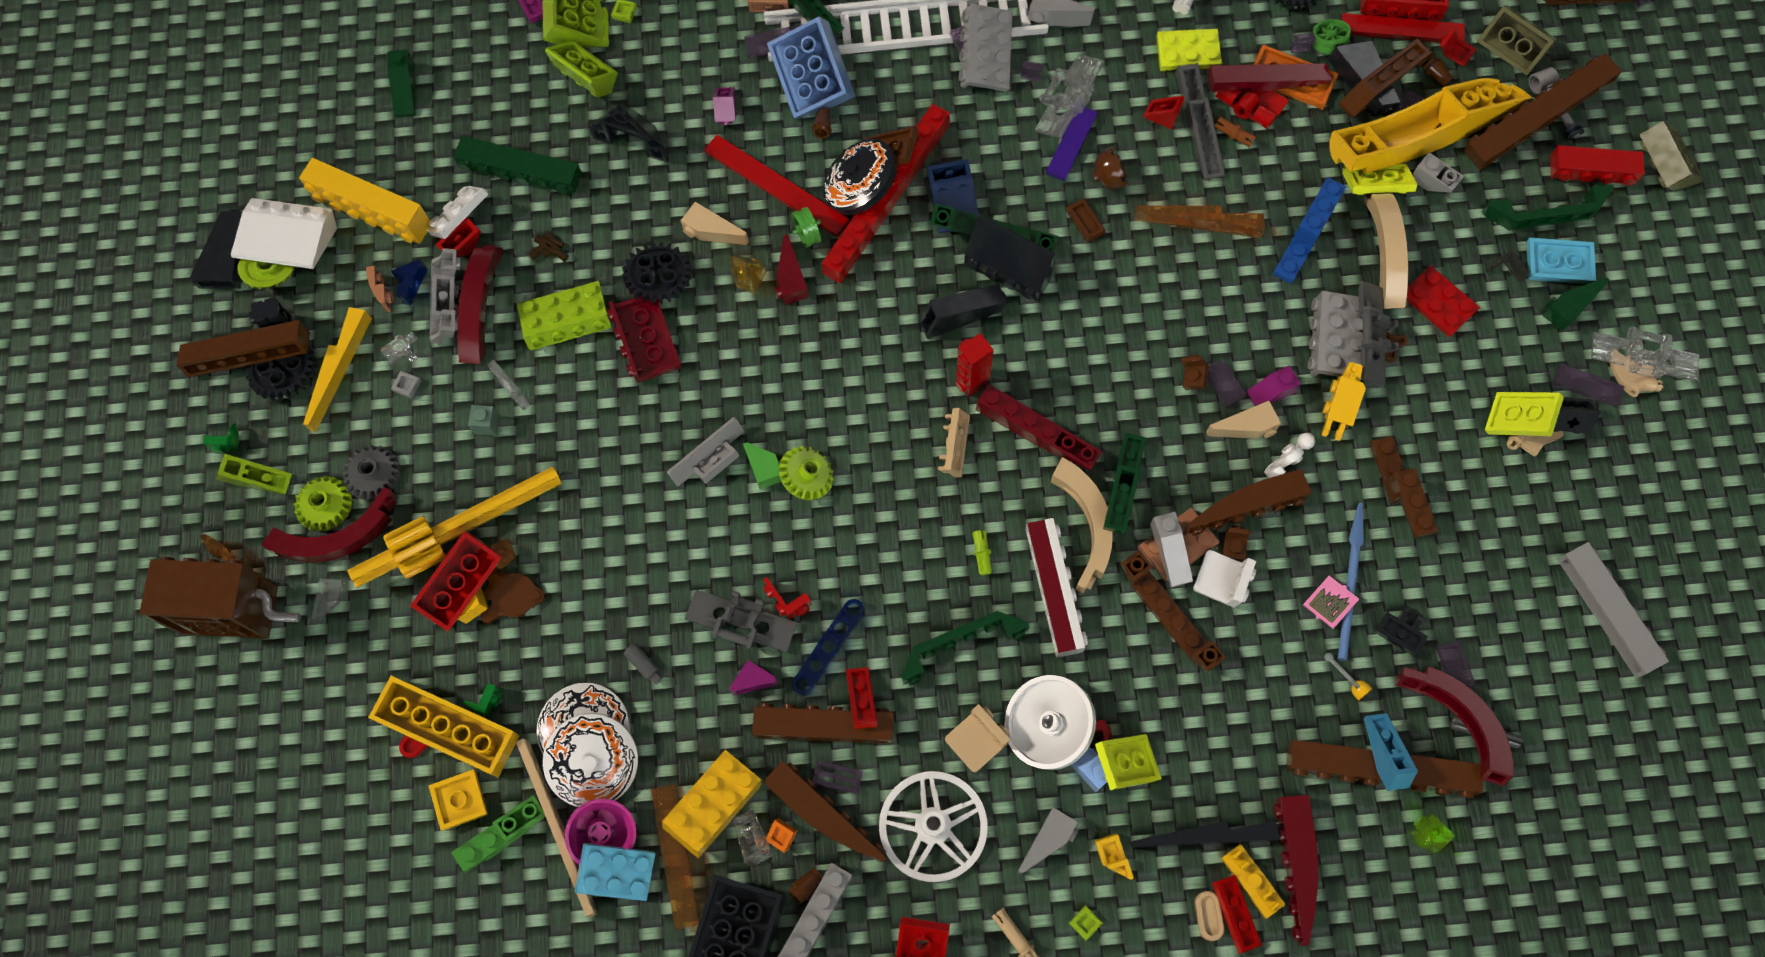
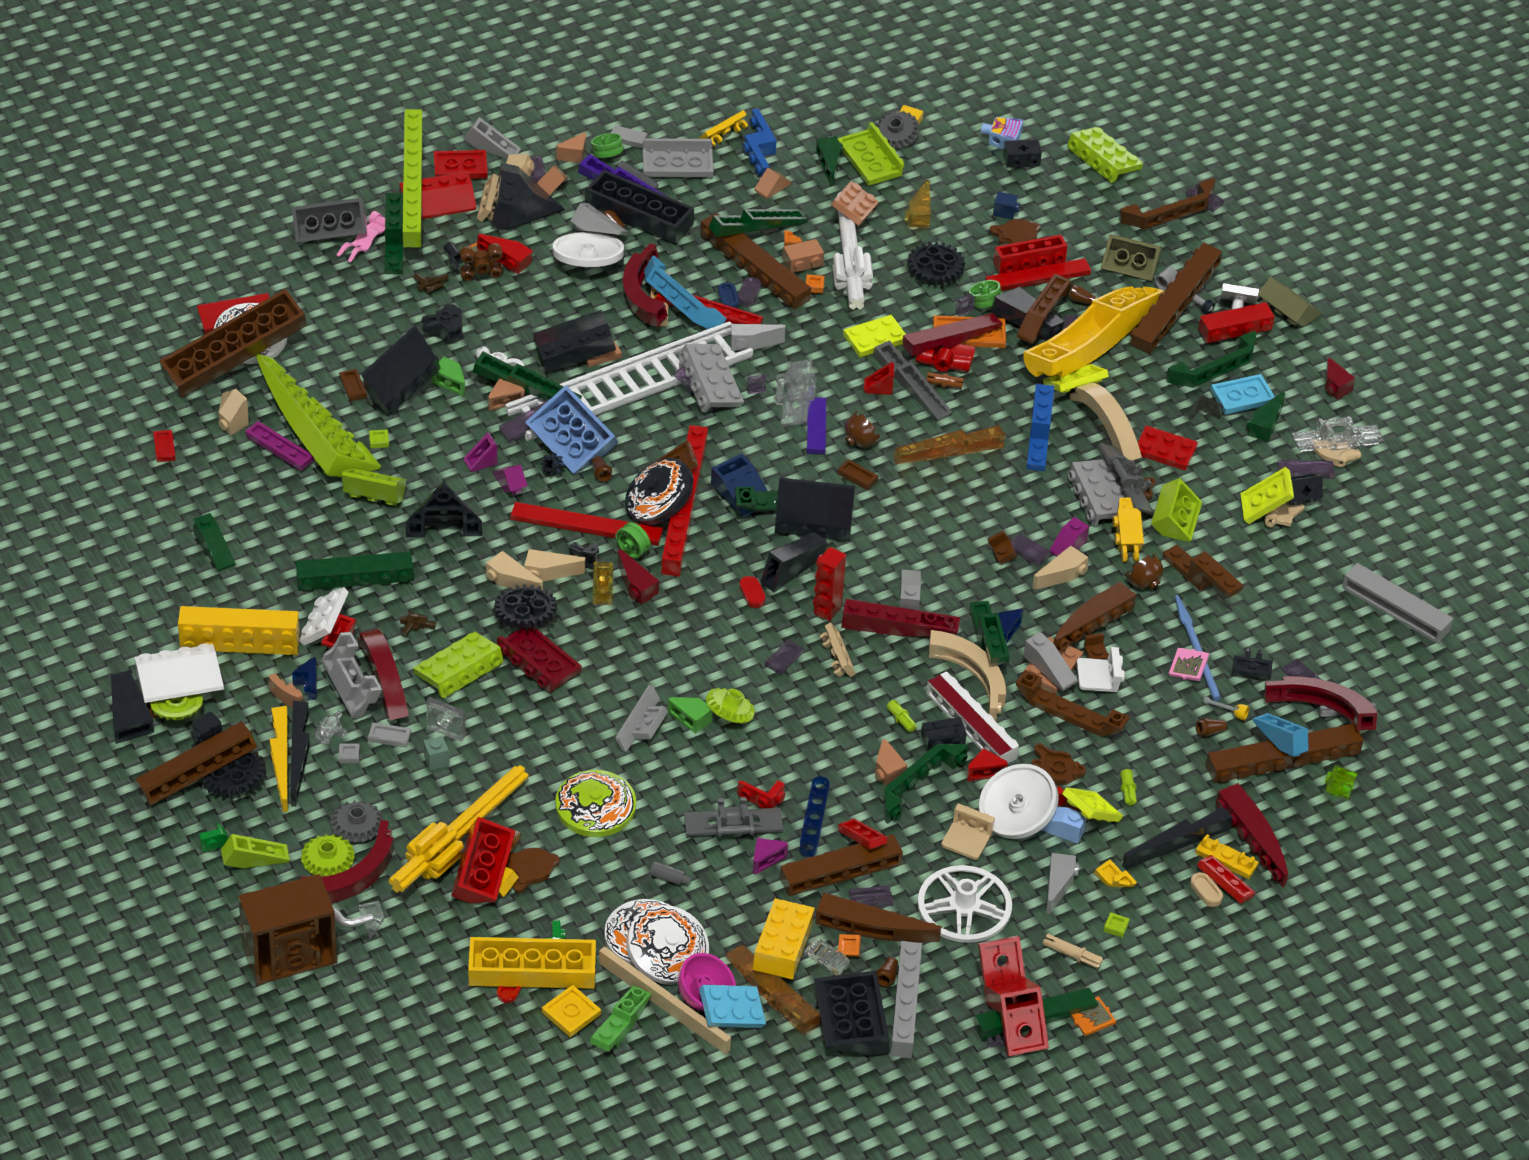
camera: 30 degrees left, 25 degrees down
white piece [1264,433,1315,478] -> none
light grey slope [1412,153,1464,193] -> none
red bracket [1440,28,1476,68] -> none
none -> black slope [291,701,310,807]
none -> light grey tile [368,722,411,748]
none -> magenta slope [463,433,497,472]
none -> tan slope [486,551,543,590]
none -> black gear [541,453,565,476]
none -> dish [555,770,636,837]
none -> black piece [569,542,601,570]
none -> red tile [739,576,765,608]
none -> clear purple tile [765,639,804,675]
none -> nougat slope [875,739,907,787]
none -> light grey slope [899,570,921,610]
none -> black brick [921,717,967,751]
none -> red slope [967,748,1008,781]
none -> clear blue slope [994,609,1023,644]
none -> reddish brown tile [1031,743,1086,786]
none -> lime axle [1120,769,1137,806]
none -> reddish brown cylinder [1125,553,1164,589]
none -> lime slope [1151,478,1202,542]
none -> reddish brown cone [1196,718,1227,737]
none -> white tile [1221,284,1259,309]
none -> dark red slope [1325,358,1355,400]

